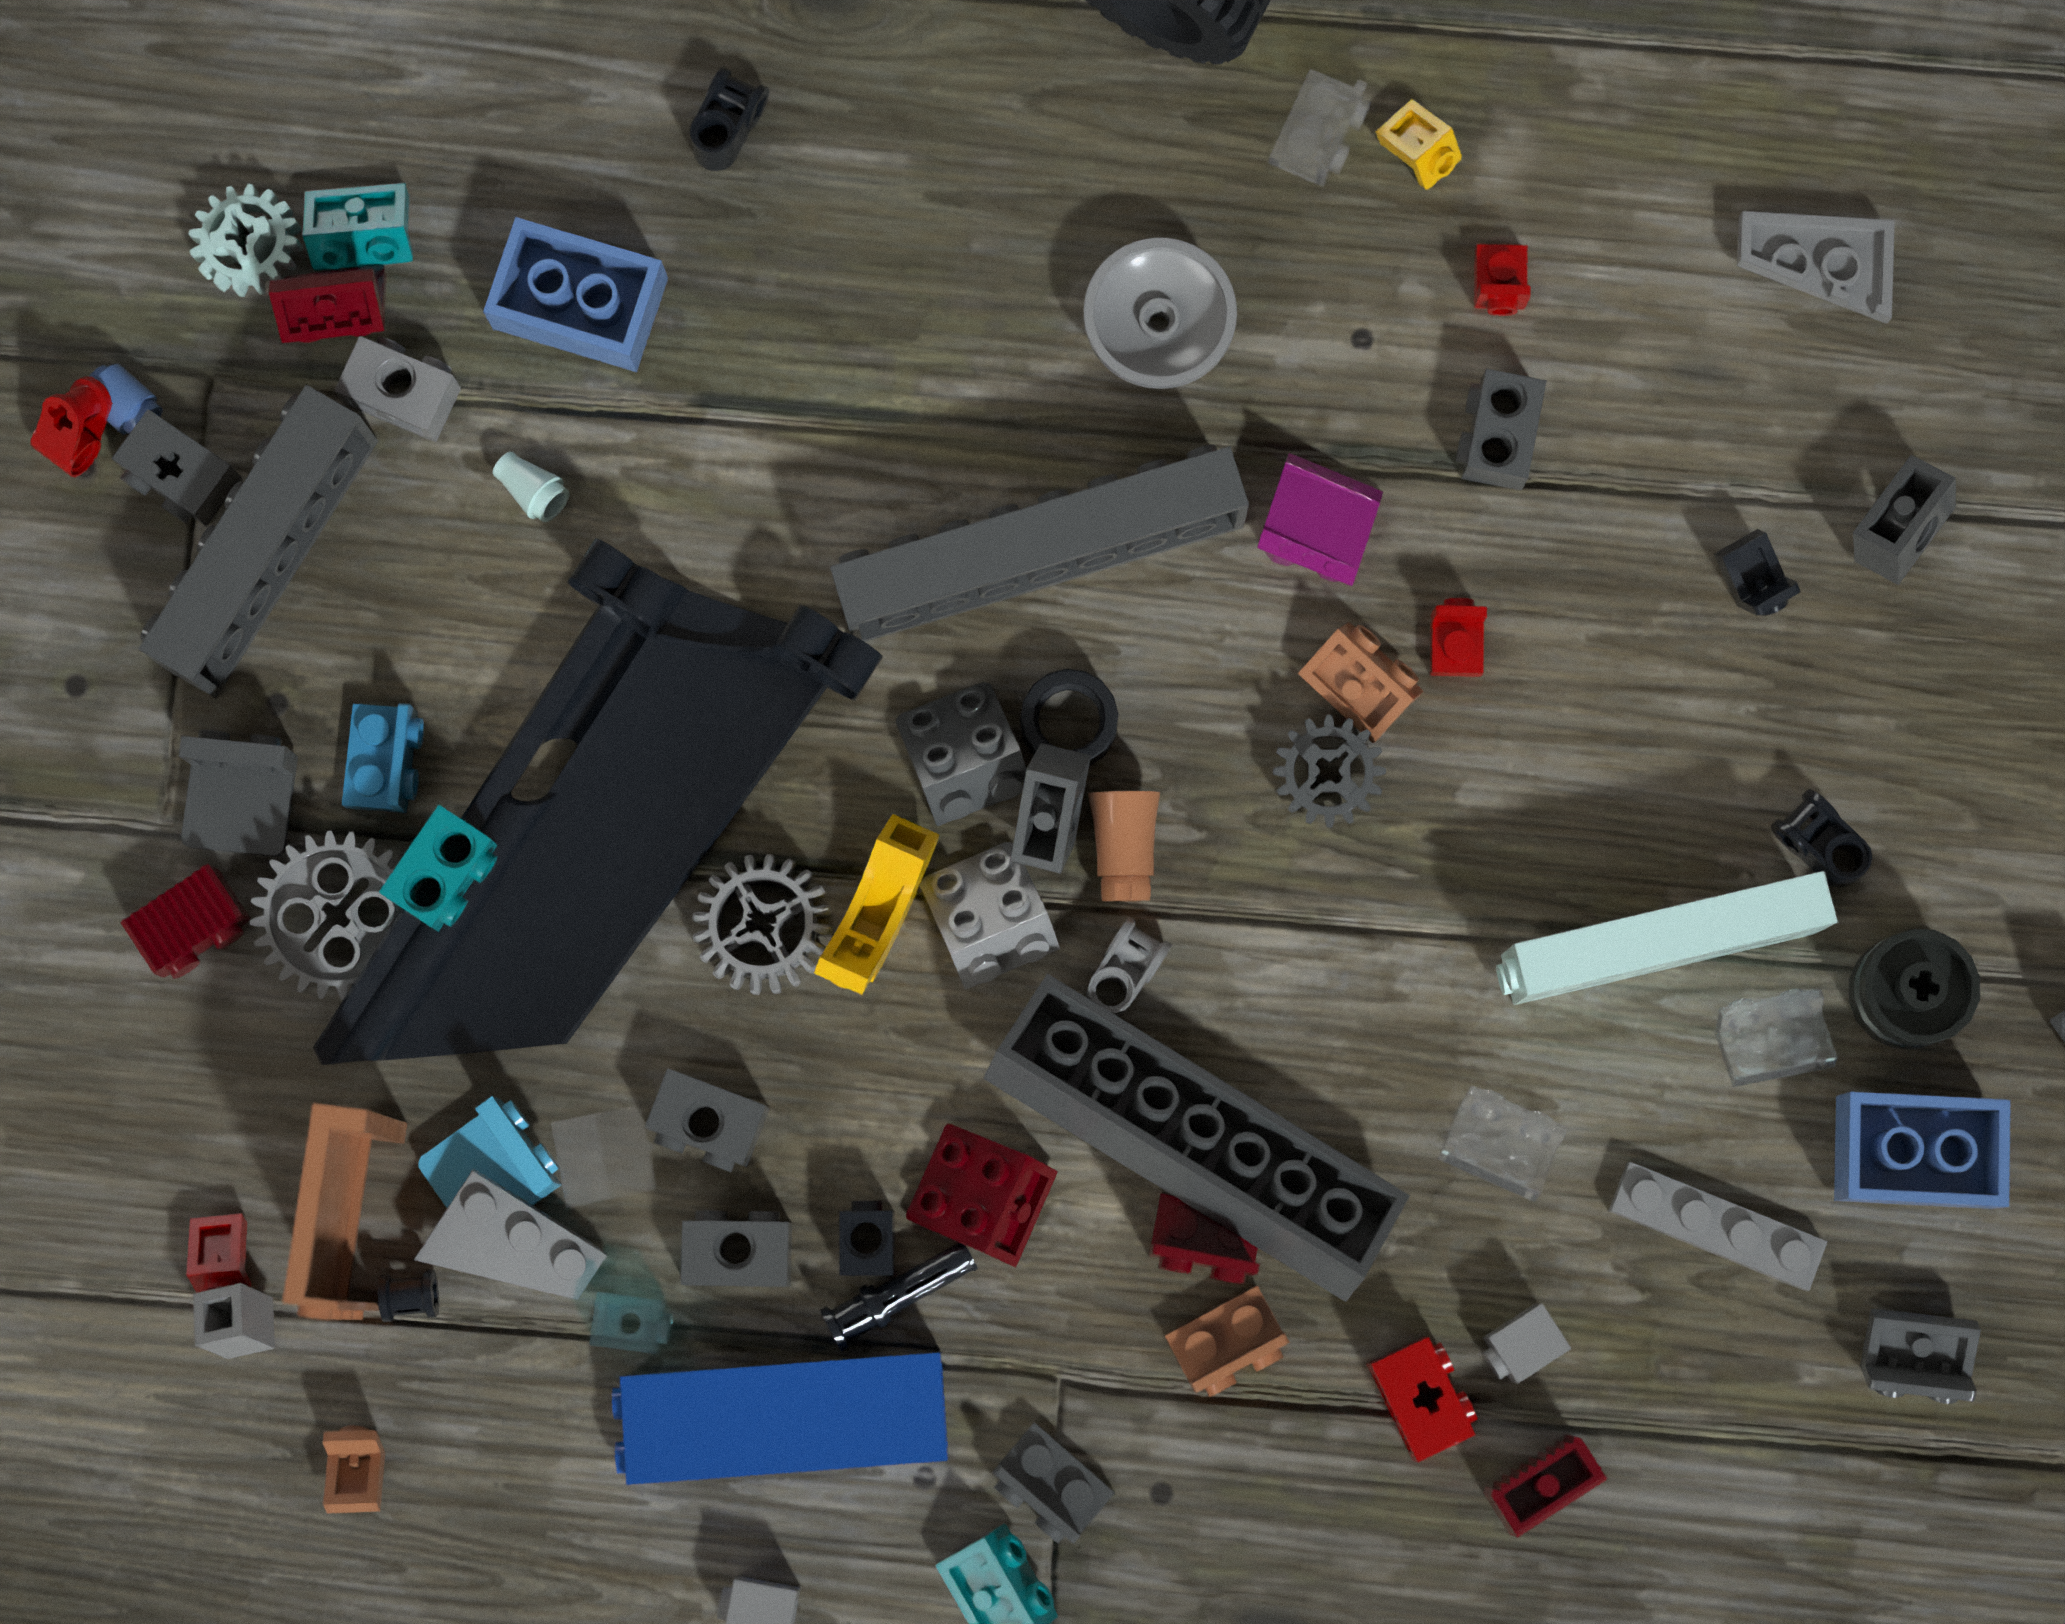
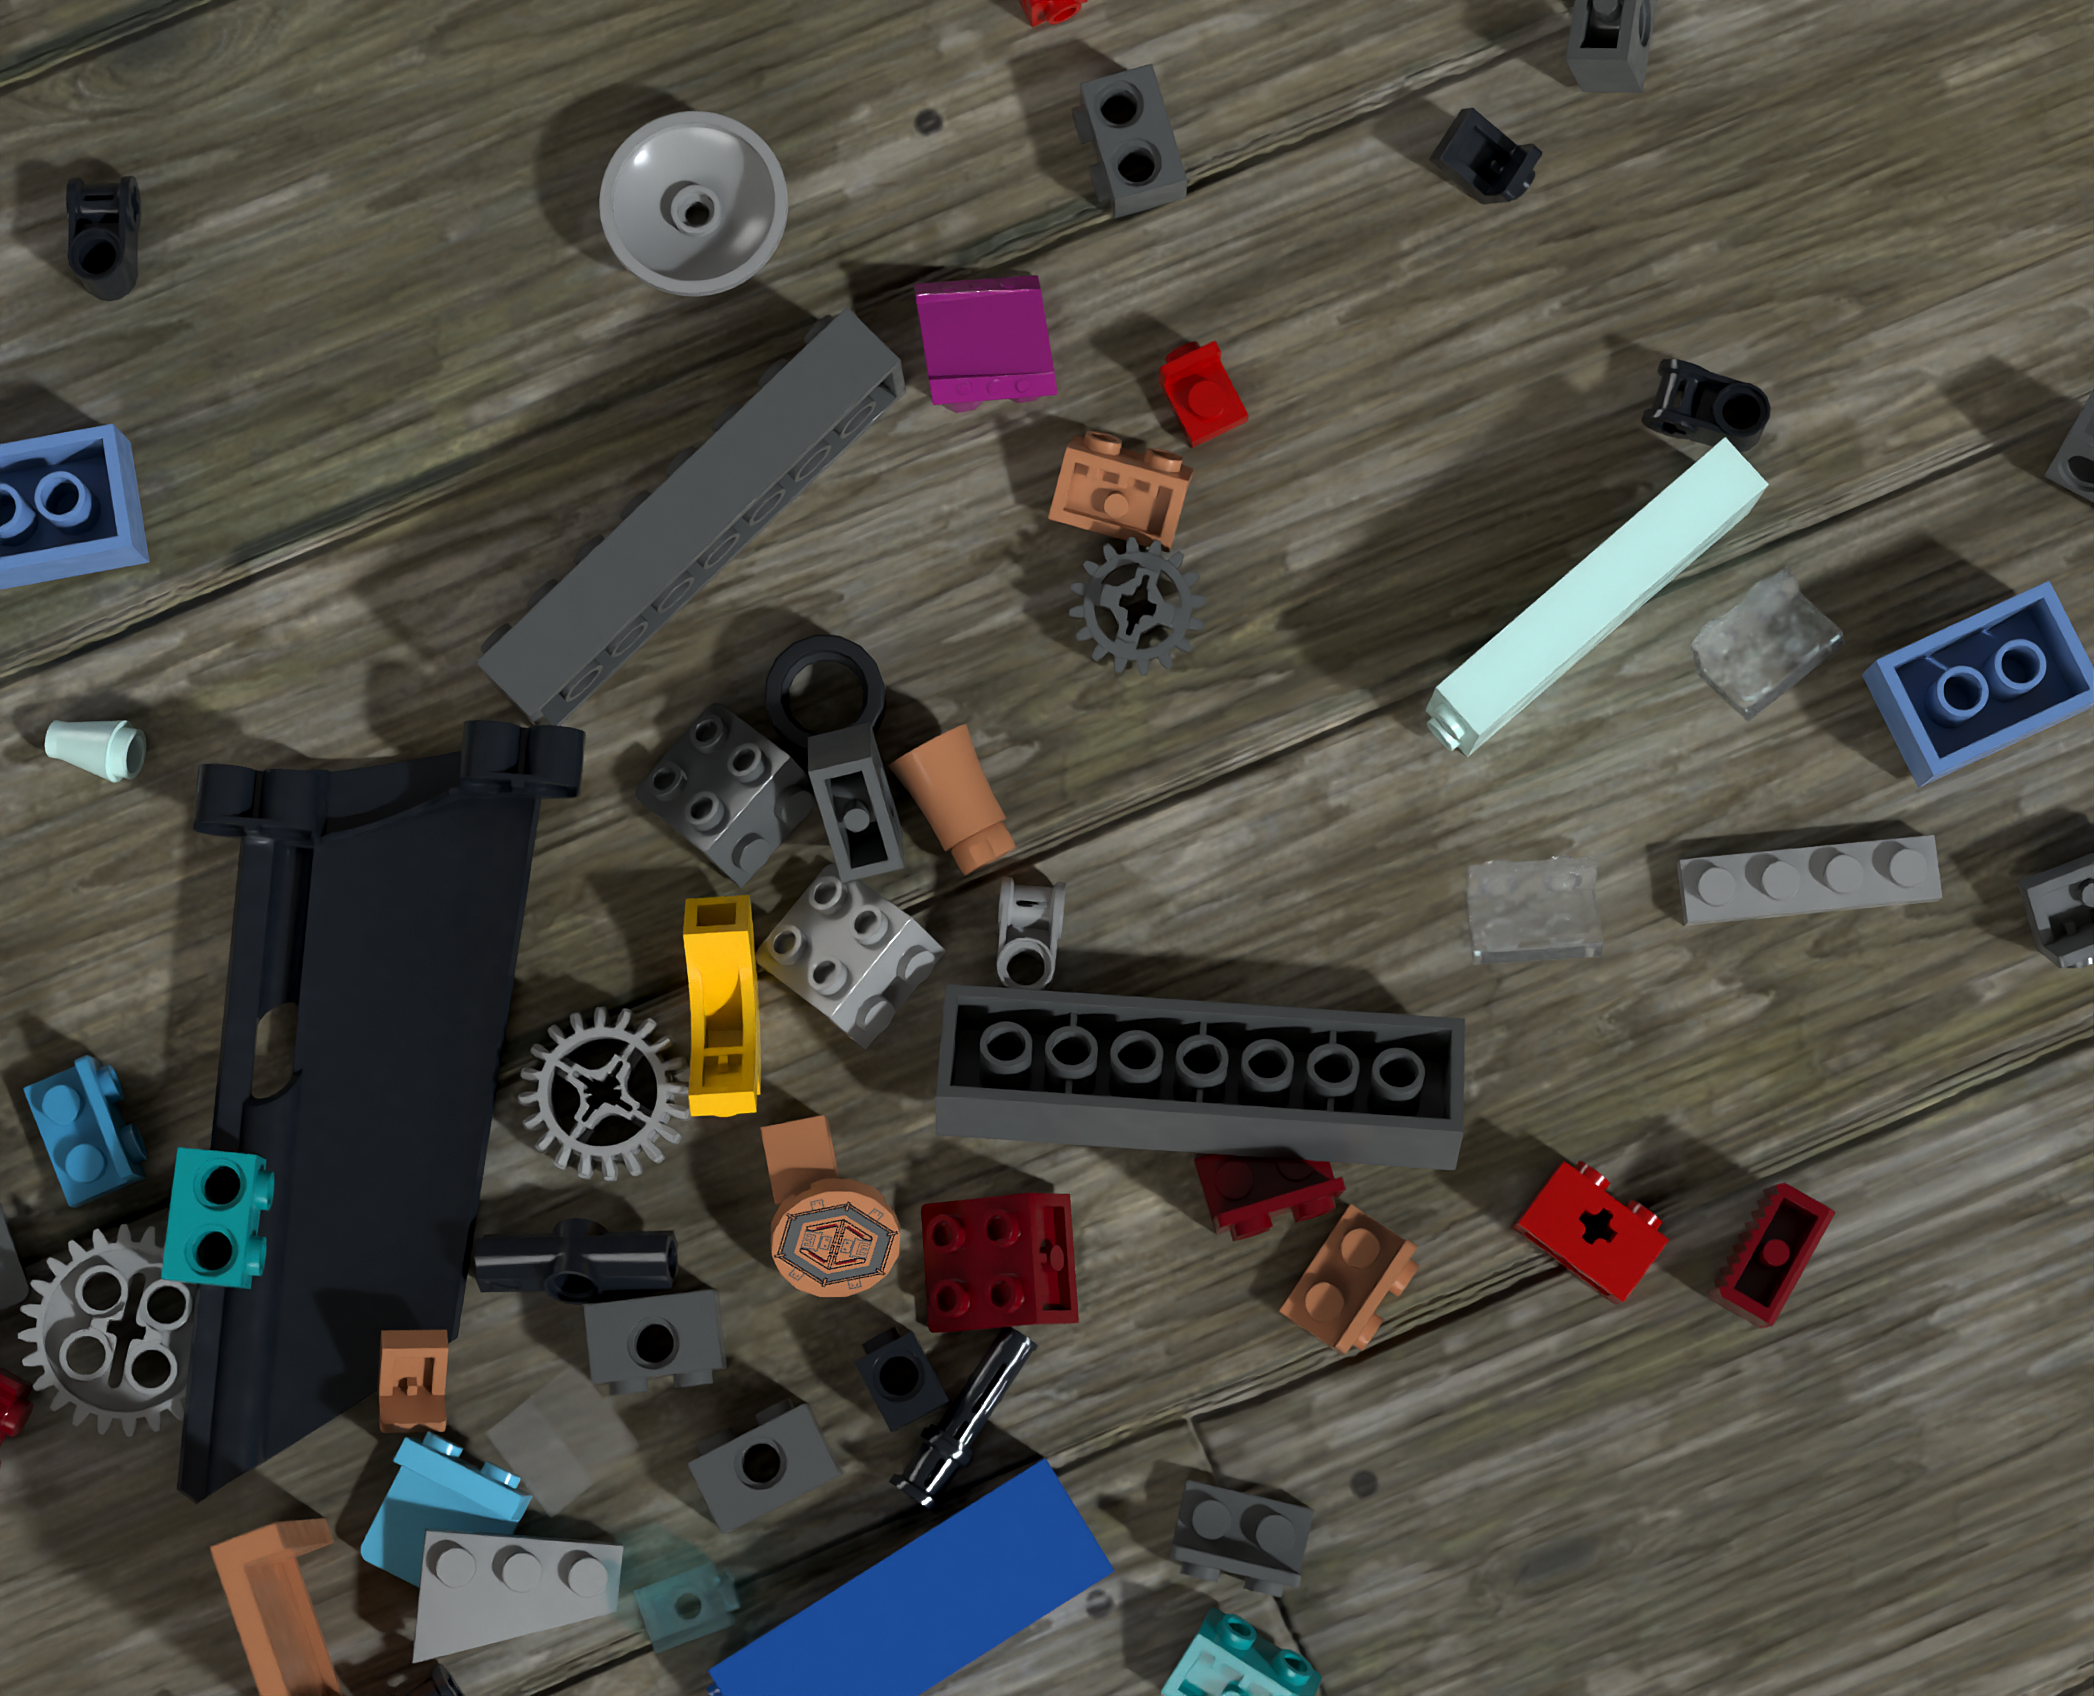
camera: 25 degrees left, 0 degrees up
light grey brick [1482,1303,1572,1383] -> none
pearl dark grey wheel [1849,929,1980,1050] -> none
none -> nougat bracket [377,1330,449,1433]
none -> black piece [475,1218,679,1305]
none -> nougat brick [761,1115,840,1207]
none -> nougat tile [770,1179,900,1297]

